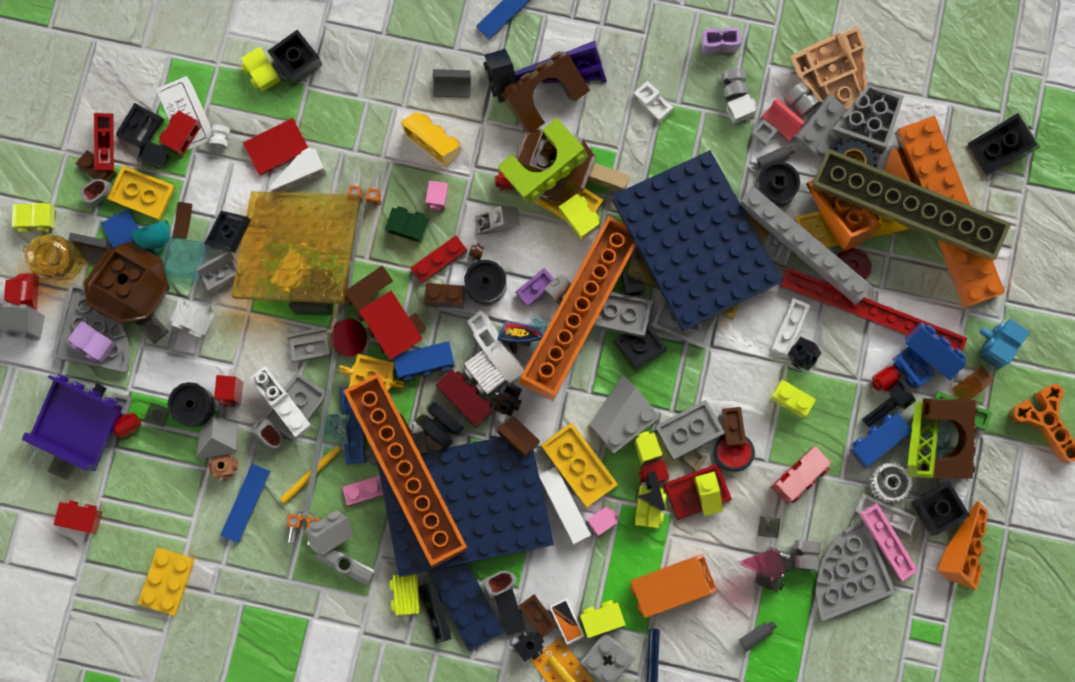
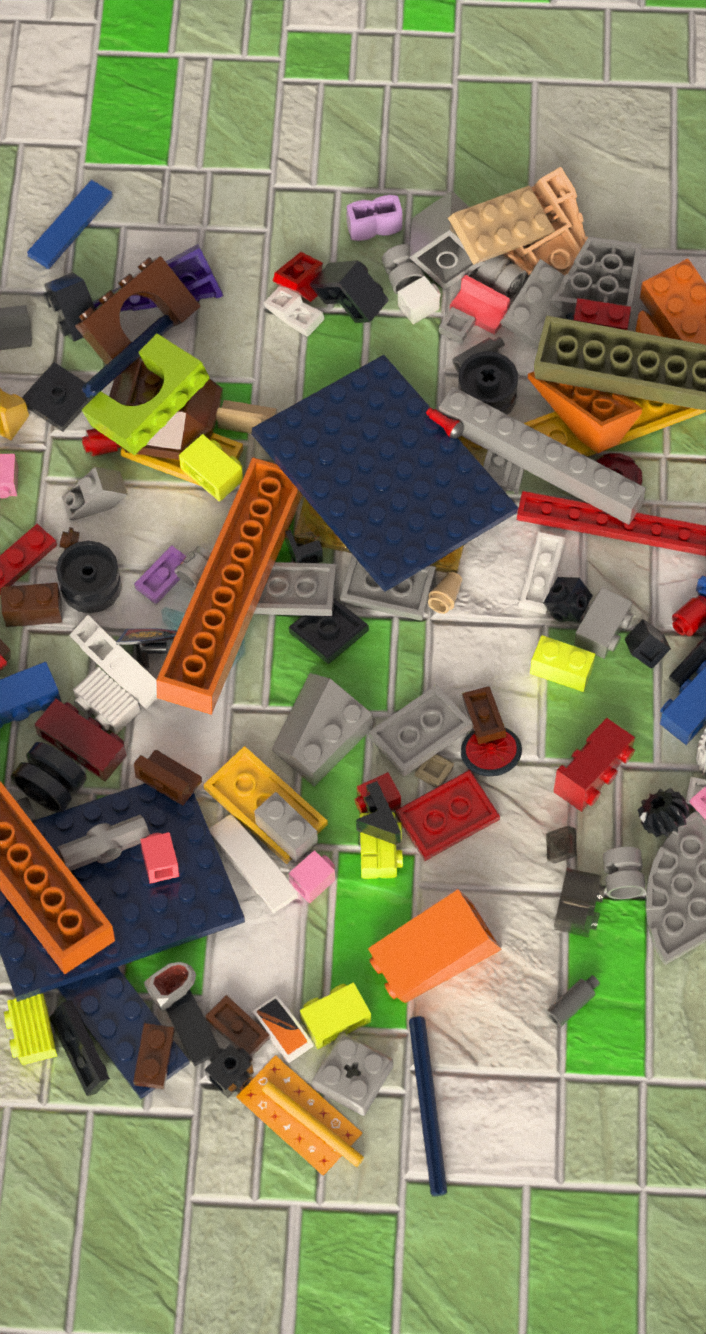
camera: 10 degrees left, 15 degrees down
black brick [493,382,522,417] -> none
neon yellow brick [634,431,662,465] -> none
neon yellow slope [693,472,723,516] -> none
clear pink slope [738,548,786,580] -> none
none -> black plate [22,362,95,432]
none -> light grey piece [58,815,150,871]
none -> dark blue axle [82,315,173,398]
none -> reddish brown plate [133,1023,175,1089]
none -> coral brick [140,832,179,883]
none -> light grey brick [254,792,318,863]
none -> red slope [273,252,323,302]
none -> black brick [309,260,389,323]
none -> light grey slope [409,191,485,290]
none -> red piece [426,407,464,438]
none -> tan cone [428,572,462,614]
none -> tan plate [448,185,555,265]
none -> red plate [574,298,631,330]
none -> light grey brick [574,588,634,659]
none -> black panel [625,619,671,669]
none -> black gear [637,788,690,838]

